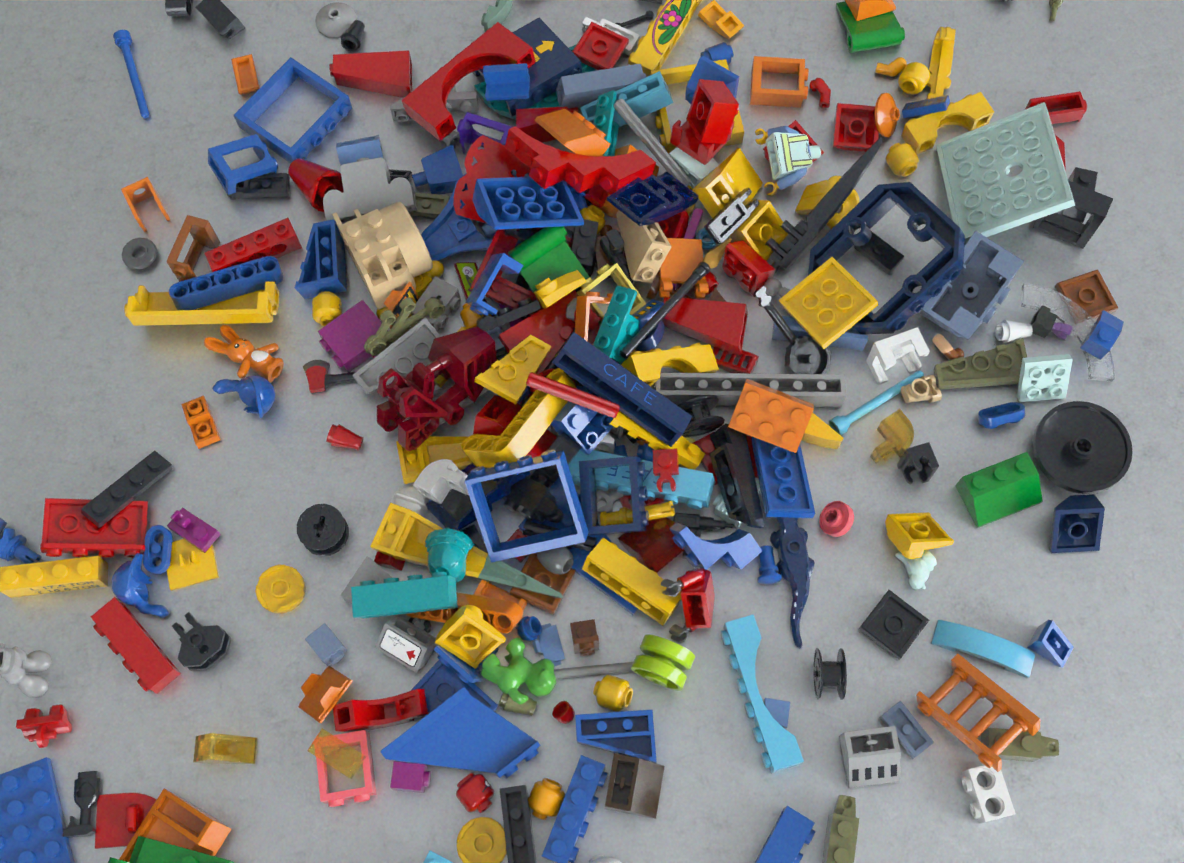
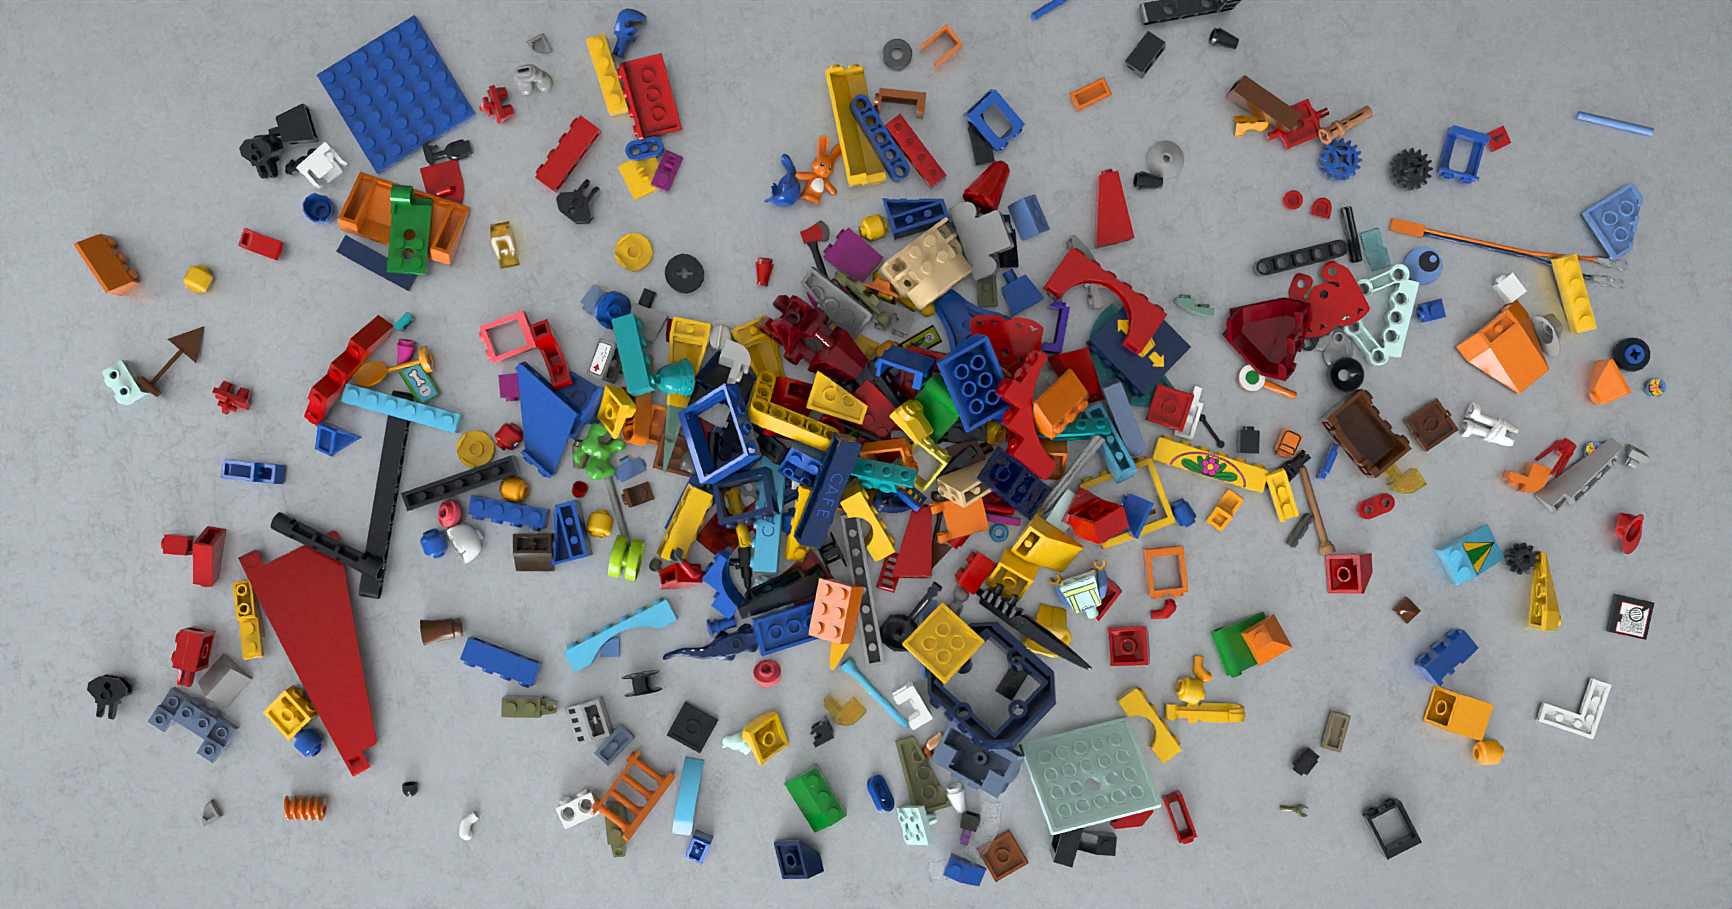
camera: 75 degrees right, 20 degrees up
black plate [81,450,172,528] -> none
blue piece [111,553,169,619] -> none
orange slope [181,395,221,449] -> none
blue window [233,57,352,163] -> none
orange piece [298,666,353,723] -> none
clear yellow plate [307,728,366,779] -> none
blue panel [483,63,530,101] -> none
blue plate [516,616,542,641] -> none
axle [526,372,620,418] -> none
black piece [620,238,732,358] -> none
red plate [653,448,679,492] -> none
hinge [704,188,760,244] -> none
orange dish [875,93,900,137] -> none
yellow head [886,143,919,177] -> none
tan plate [901,374,942,403] -> none
blue tile [902,95,950,118] -> none
black dish [1033,401,1133,494] -> none
none -> blue tile [594,291,632,329]
none -> black hinge [638,288,656,308]

